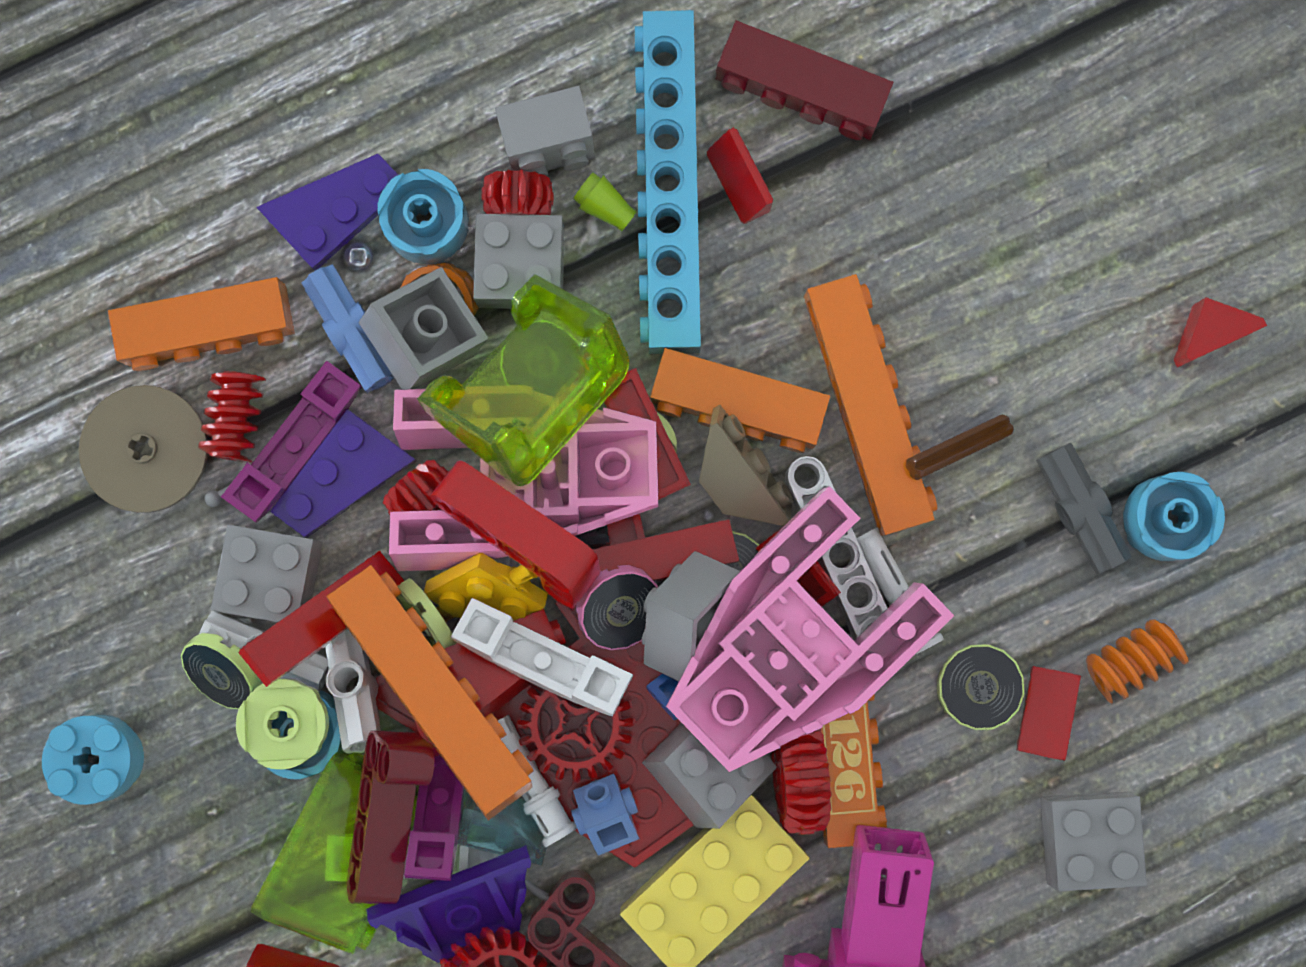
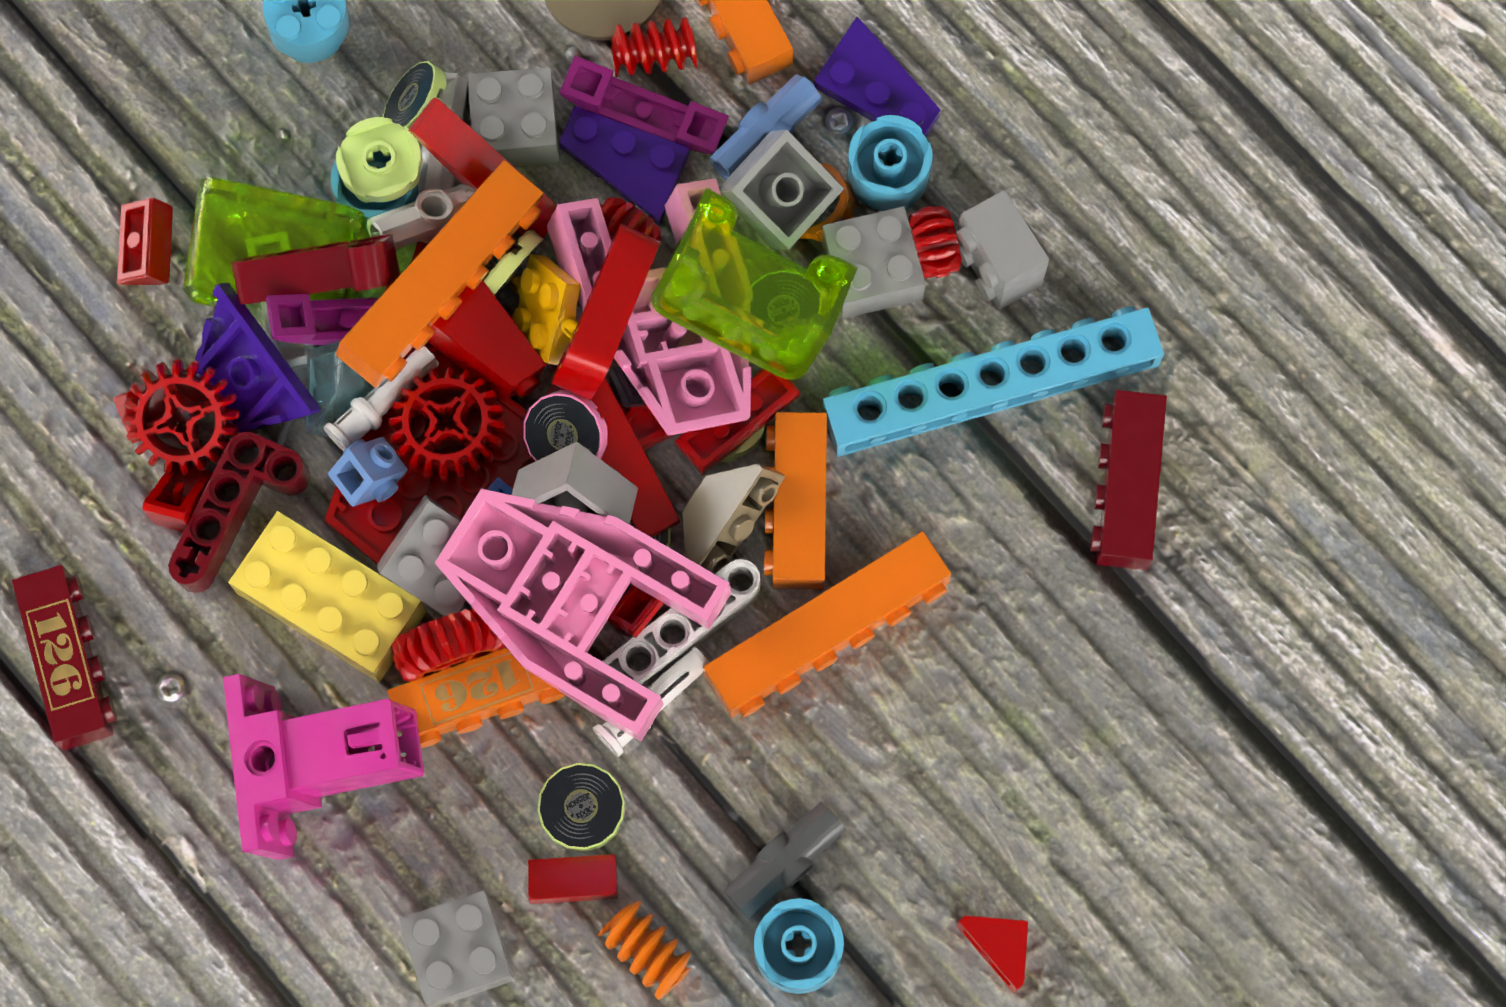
camera: 75 degrees right, 10 degrees down
white slope [451,598,633,717] -> none
lime cone [573,172,637,232] -> none
red slope [707,127,773,224] -> none
reddish brown axle [906,414,1014,480] -> none

